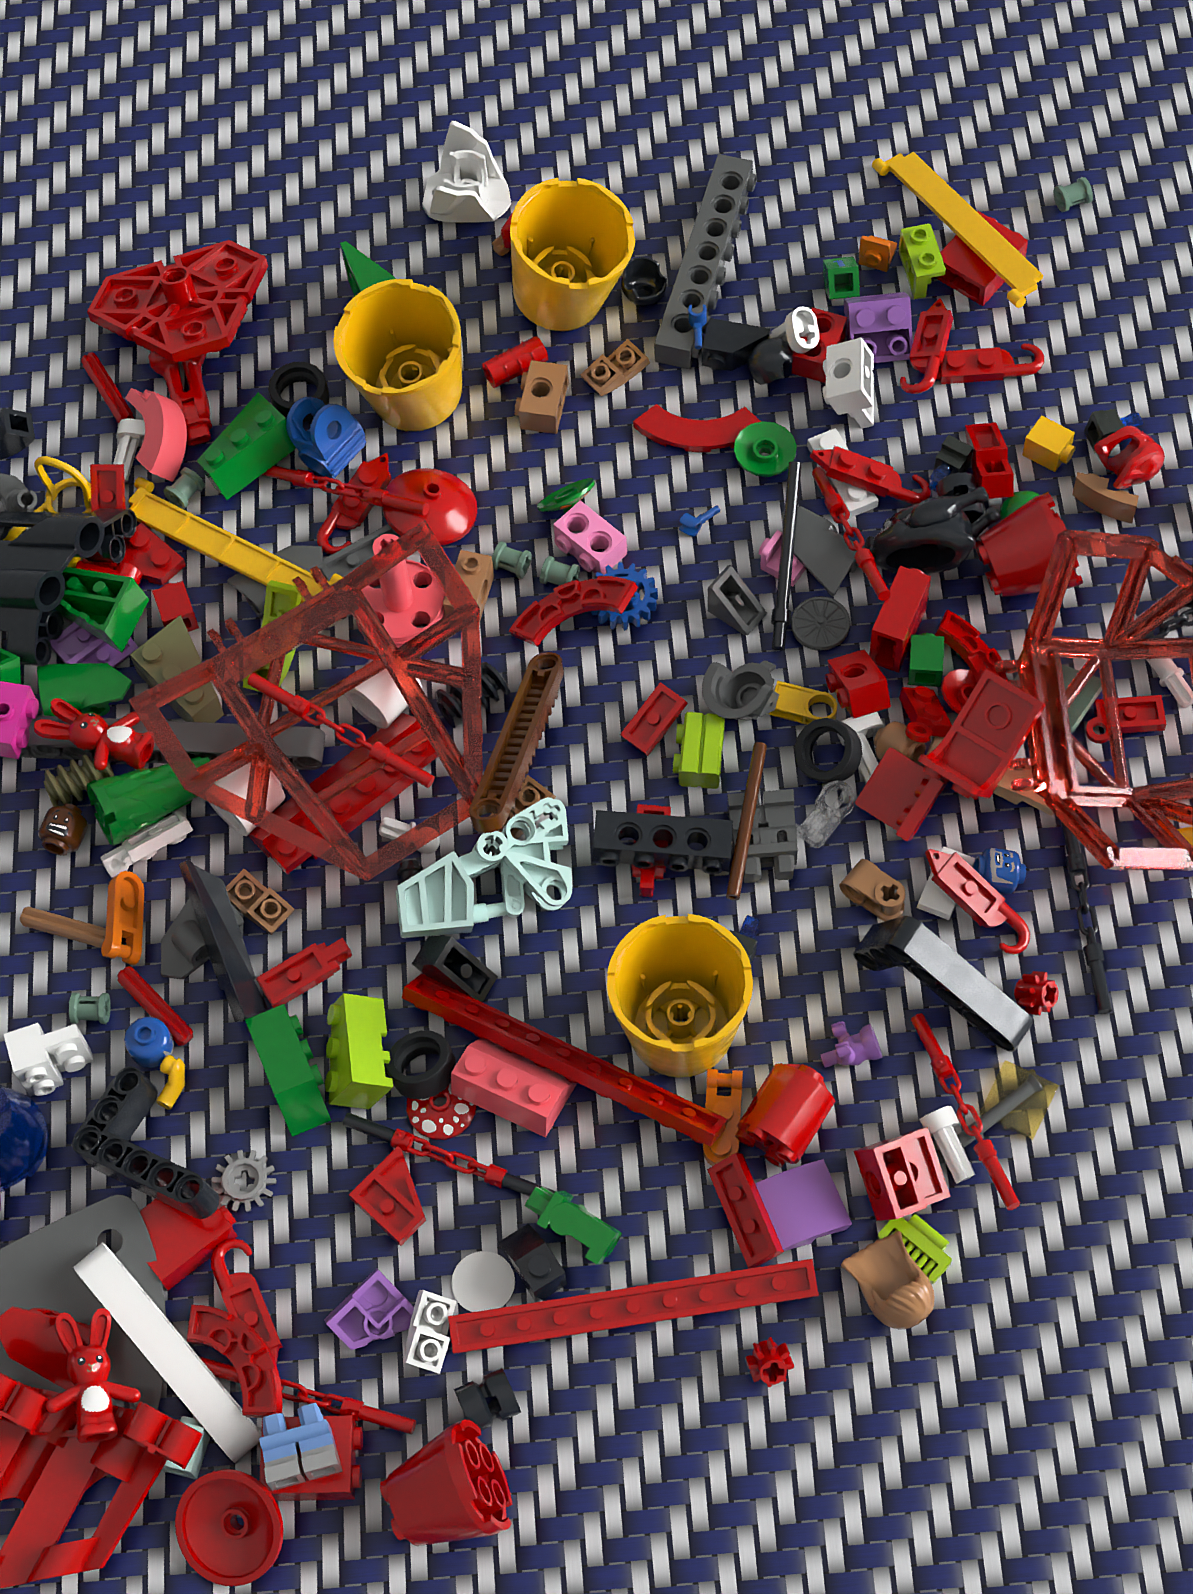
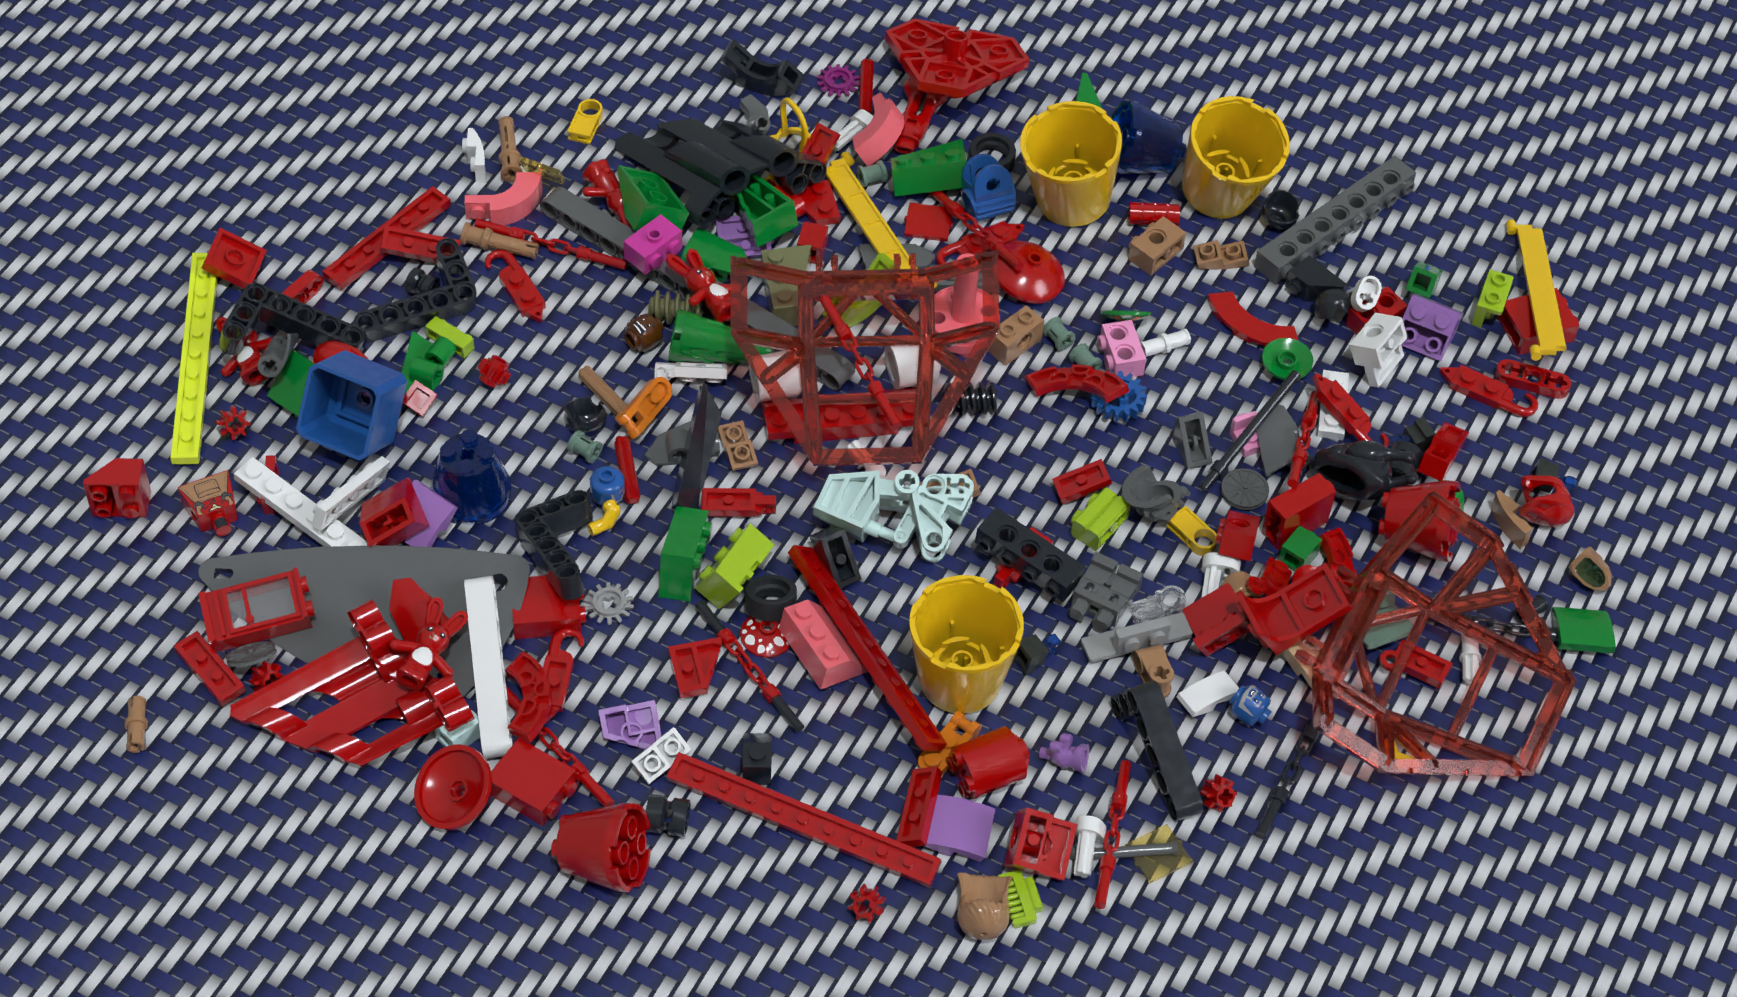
camera: 25 degrees right, 10 degrees down
white brick [3,1023,94,1096] -> none
hips [259,1403,343,1491] -> none
white piece [422,121,511,222] -> none
white sticker [451,1251,515,1312] -> none
reddish brown gear [469,652,564,833] -> none
green hips [524,1186,622,1265] -> none
blue hand [679,505,721,537] -> none
blue hand [688,304,707,349] -> none
reddish brown piece [726,742,767,900] -> none
black tyre [794,718,863,784] -> none
orange bracket [858,236,897,272] -> none
red plate [899,298,953,394] -> none
plate [925,849,1030,955] -> none
yellow brick [1022,415,1075,472] -> none
sand green bush [1053,177,1093,212] -> none
none -> black hair [564,397,607,432]
none -> magenta gear [817,64,860,98]
none -> red piece [904,202,953,242]
none -> light grey bracket [1081,613,1193,663]
none -> clear blue cone [1111,100,1186,174]
none -> white pin [1140,329,1191,357]
none -> red beam [1495,359,1571,399]

